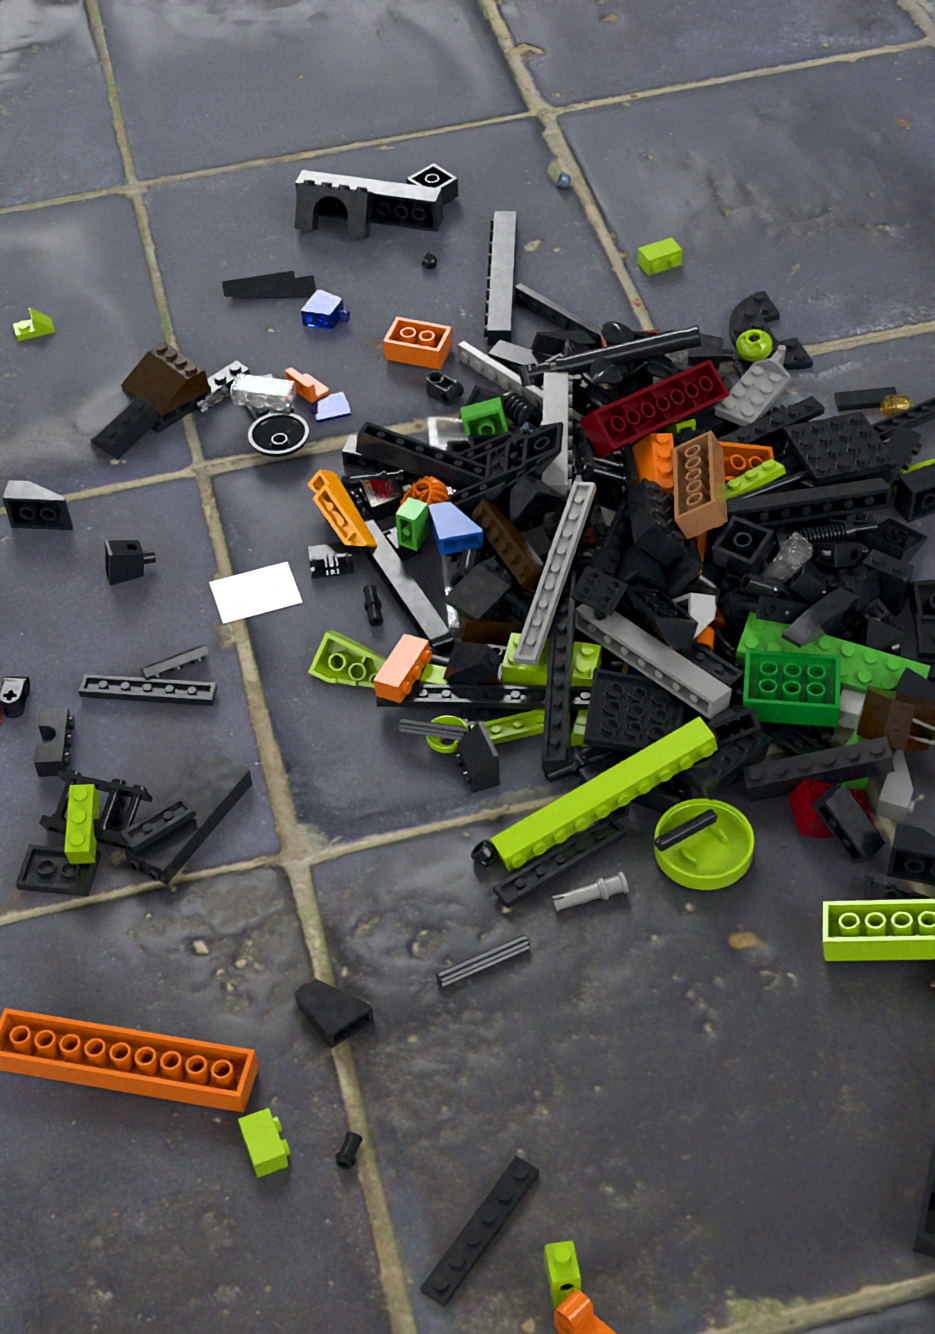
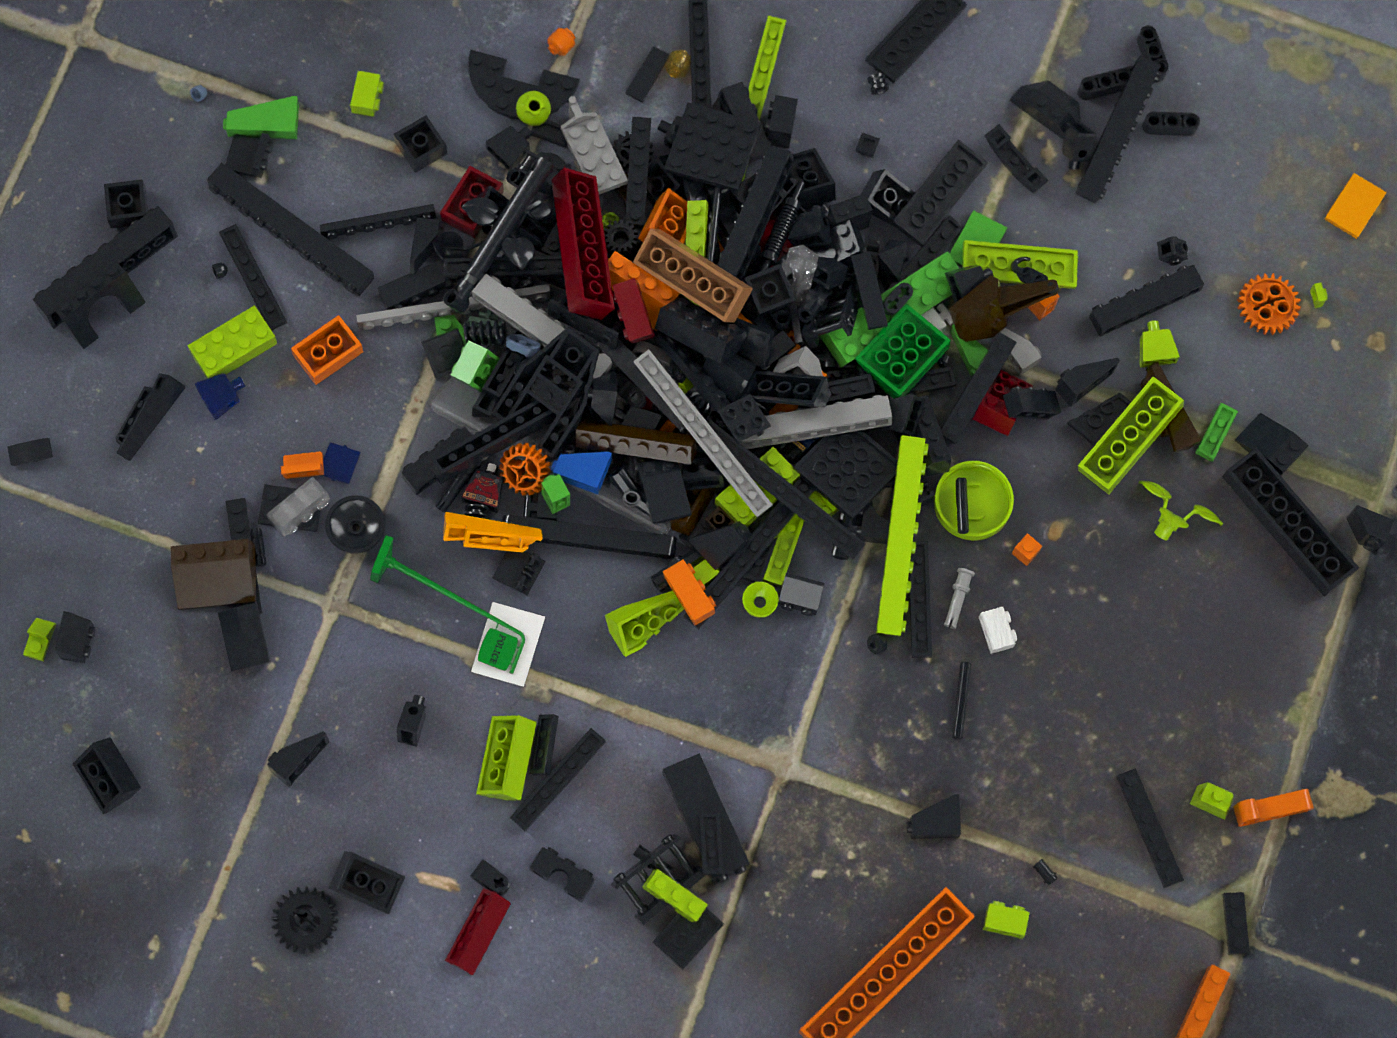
camera: 65 degrees left, 25 degrees up
black pin [363,584,383,627] -> none
black axle [399,718,468,740] -> none
black piece [426,371,464,406] -> none
none -> black slope [7,438,53,466]
none -> black slope [54,611,95,663]
none -> lime brick [187,305,277,384]
none -> black tile [219,224,287,331]
none -> bright green slope [223,96,299,139]
none -> black bracket [225,133,273,178]
none -> green piece [370,535,526,674]
none -> black brick [394,115,448,173]
none -> lime slope [476,715,536,800]
none -> orange head [547,28,575,56]
none -> dark red brick [612,278,655,343]
none -> black beam [883,283,913,315]
none -> white brick [979,607,1017,654]
none -> orange brick [1012,533,1042,566]
none -> lime plant [1139,481,1223,540]

